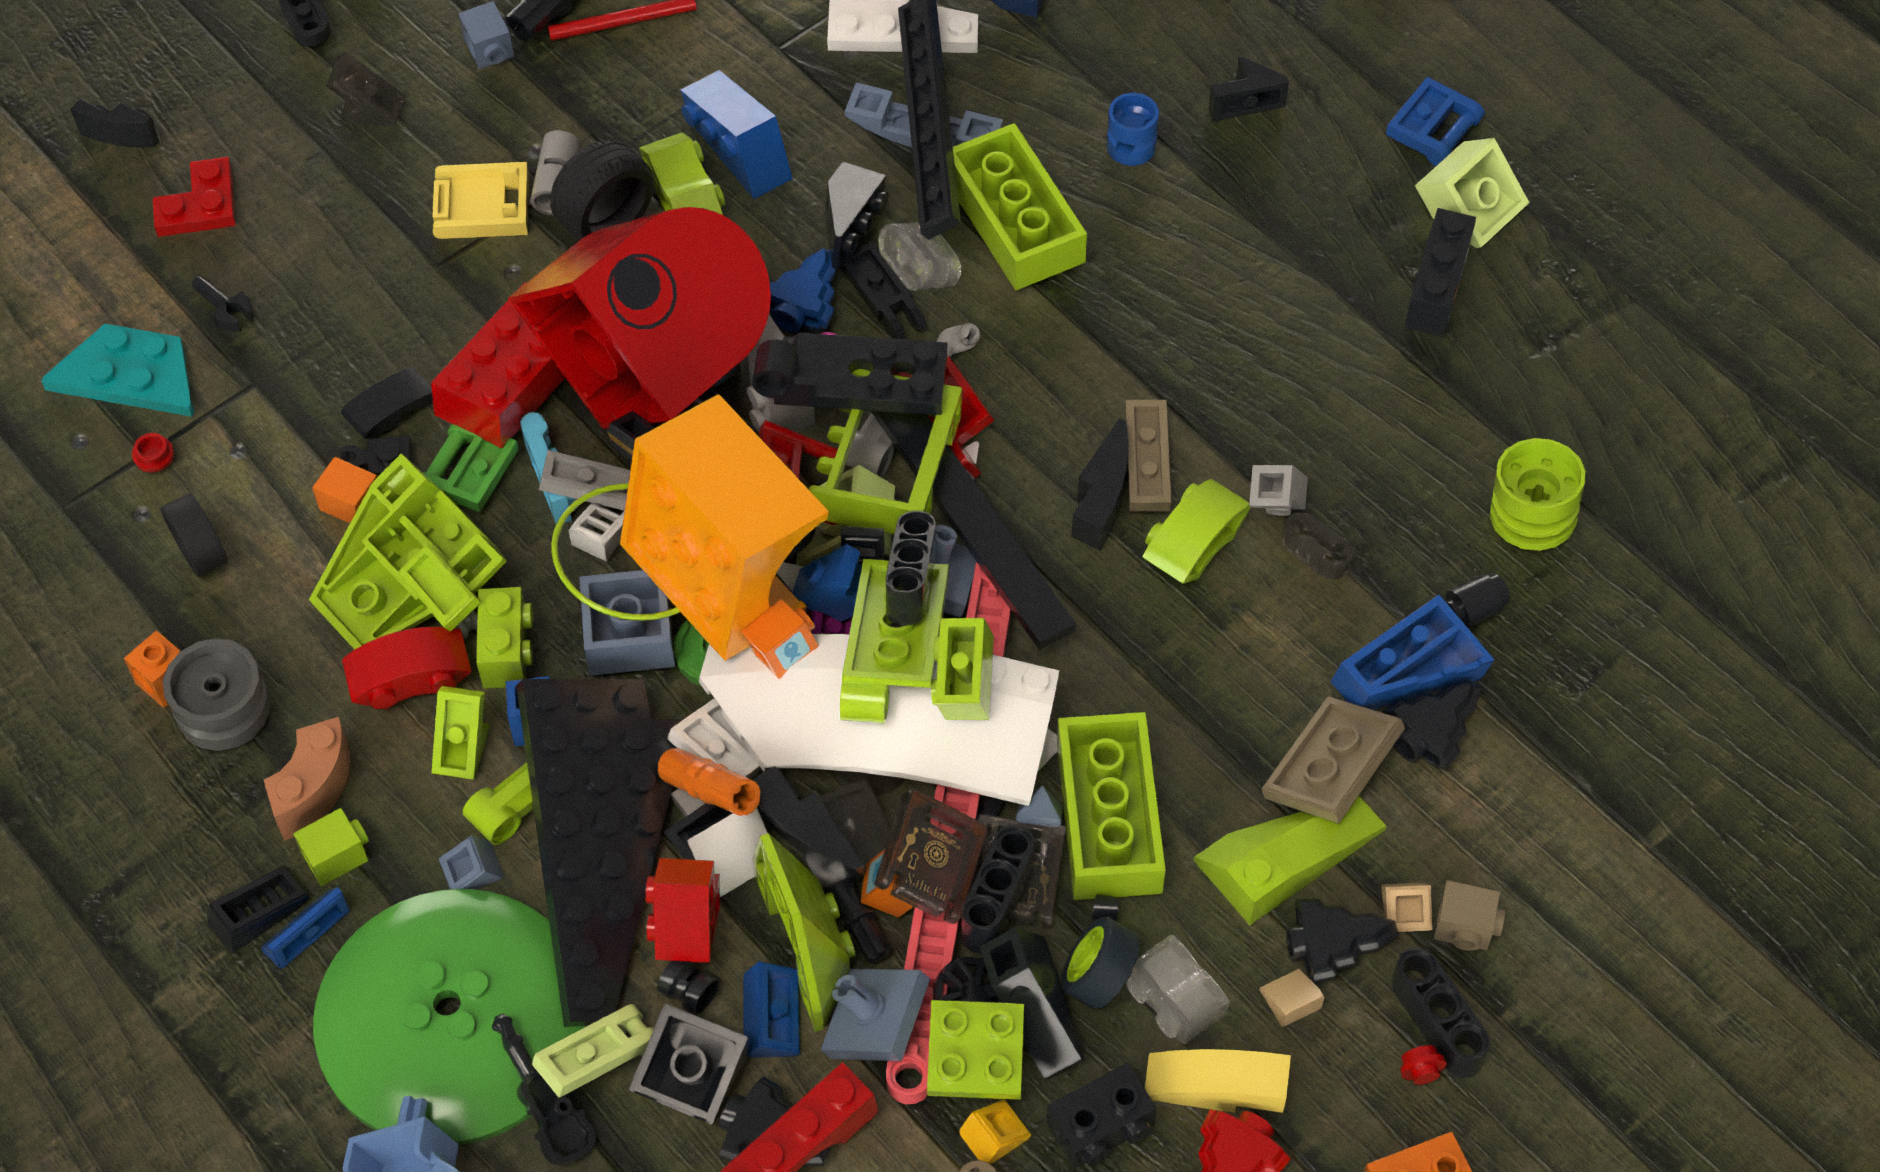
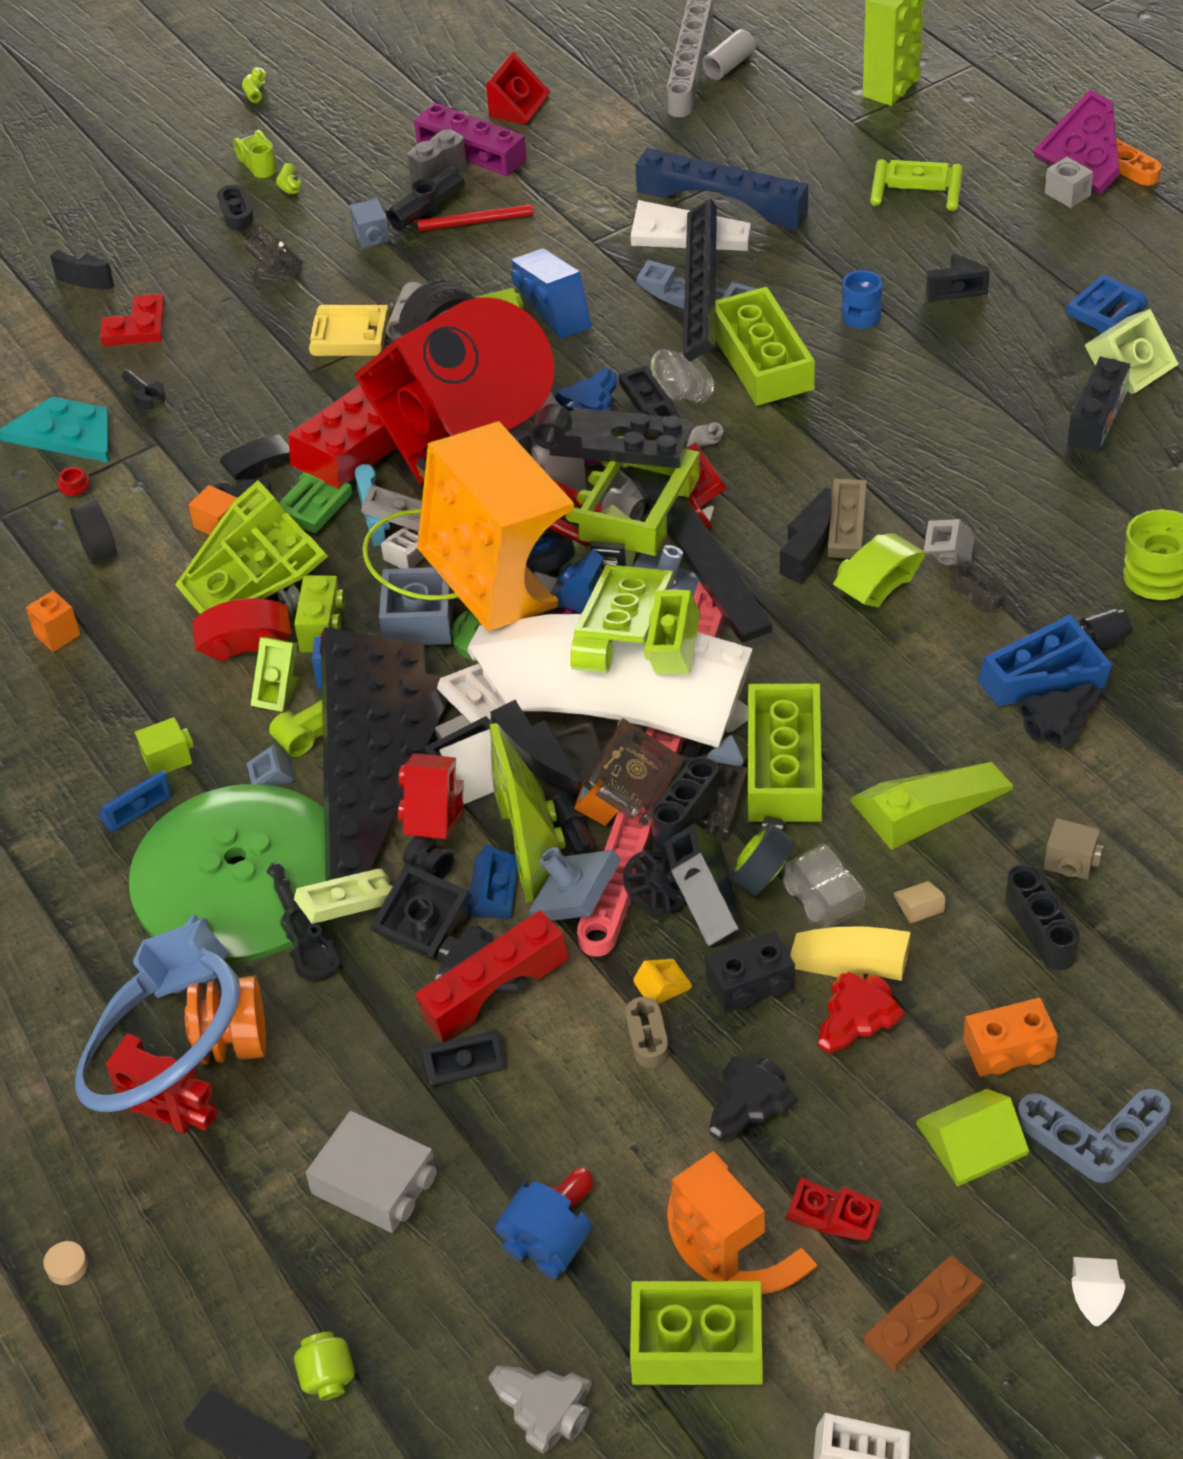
camera: 10 degrees right, 10 degrees down
dark grey wheel [163,638,271,751] -> none
black slope [207,865,309,953] -> none
nougat brick [264,717,350,841] -> none
lime tile [397,543,481,632] -> none
orange axle [658,748,761,816] -> none
orange brick [741,599,819,679] -> none
slope [825,162,889,269] -> none
black beam [885,511,936,626] -> none
lime plate [927,1000,1024,1100] -> none
dark tan tile [1261,696,1405,824] -> none
black rock [1286,898,1398,984] -> none
tan slope [1381,883,1433,932] -> none
red plate [1400,1045,1447,1085] -> none

